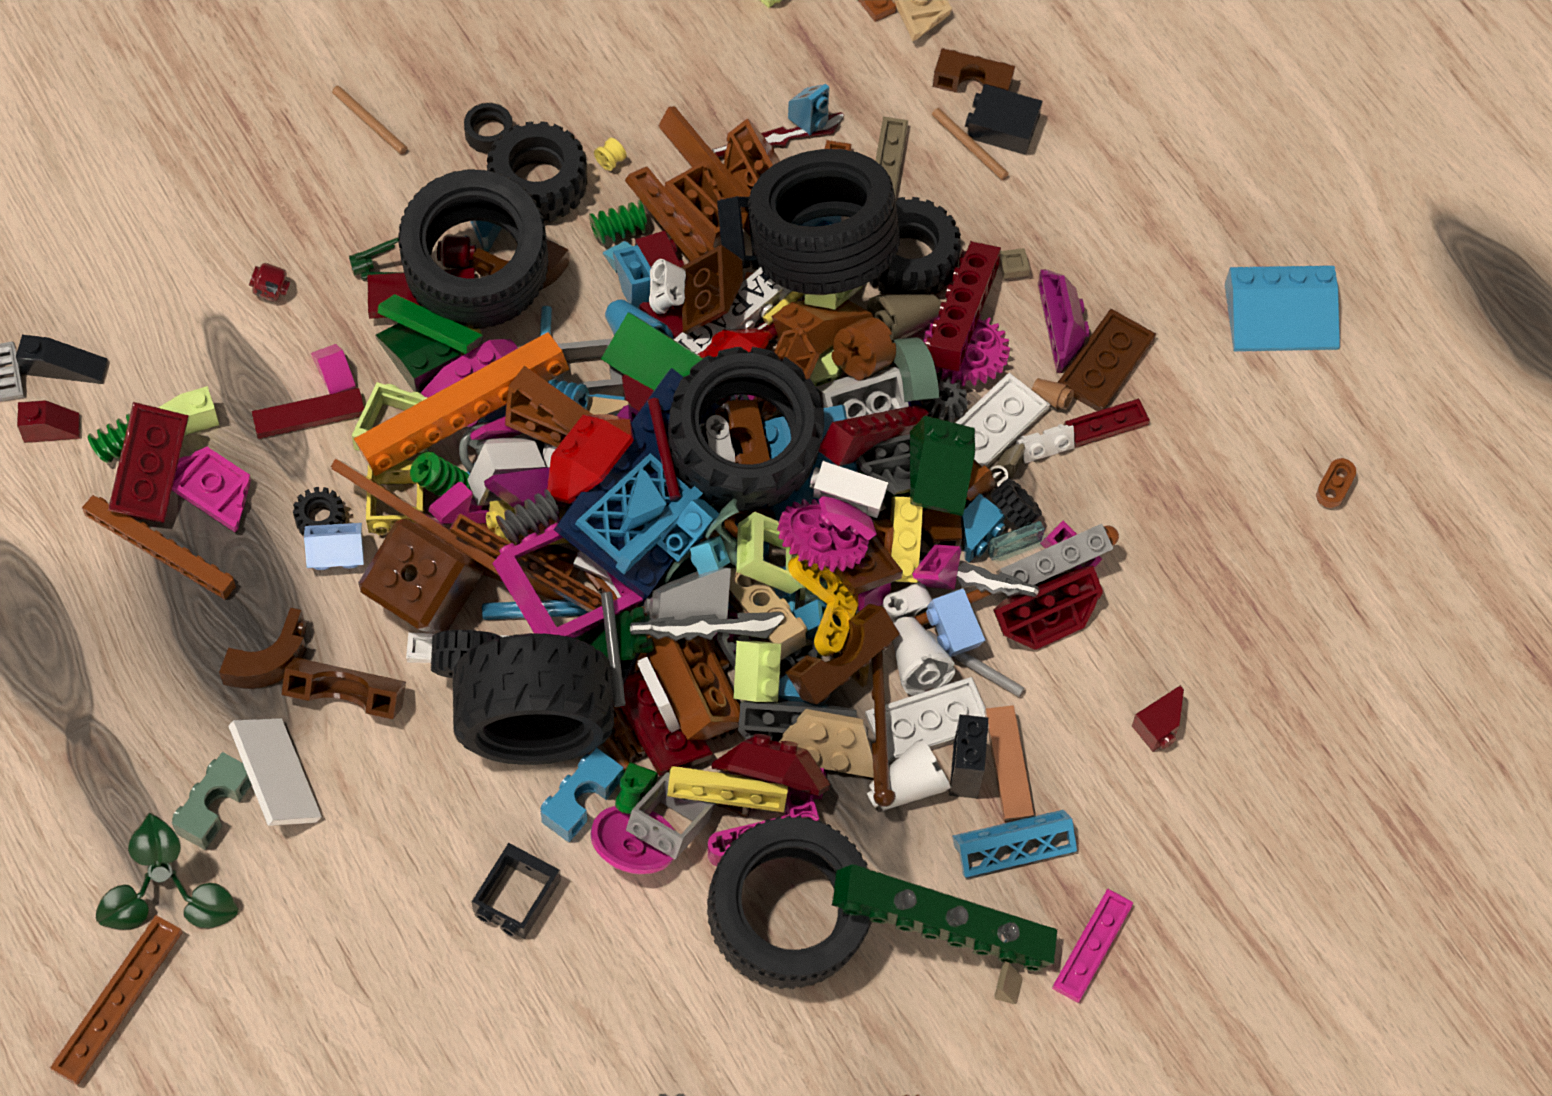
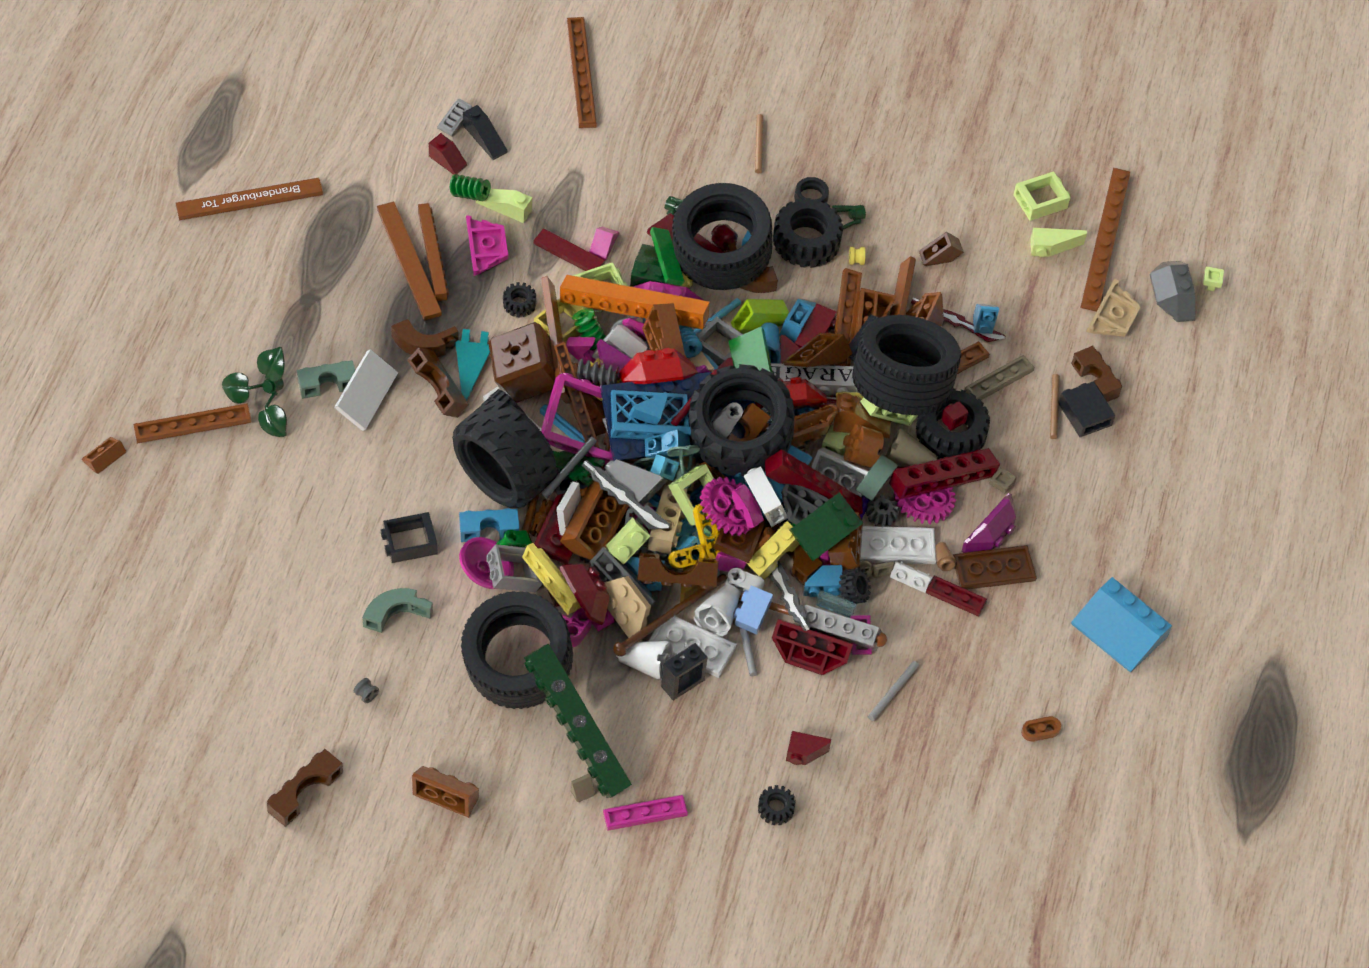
camera: 45 degrees right, 5 degrees down
dark red tile [107,402,189,523] -> none
dark red head [249,263,291,301] -> none
light blue brick [304,523,364,570] -> none
green piece [589,200,647,244] -> none
white piece [649,259,686,314] -> none
dark pink slope [912,545,961,590] -> none
dark azure fence [952,810,1077,878] -> none
nougat tile [984,705,1034,822] -> none
none -> sand green arch [362,588,433,633]
none -> dark orange tile [377,201,442,321]
none -> teal flag [456,329,490,401]
none -> dark orange tile [567,17,597,128]
none -> lime slope [730,299,789,334]
none -> black tyre [758,785,796,825]
none -> dark green plant [831,205,866,230]
none -> light grey bar [868,661,919,721]
none -> reddish brown slope [919,232,964,266]
none -> dark red plate [942,402,968,431]

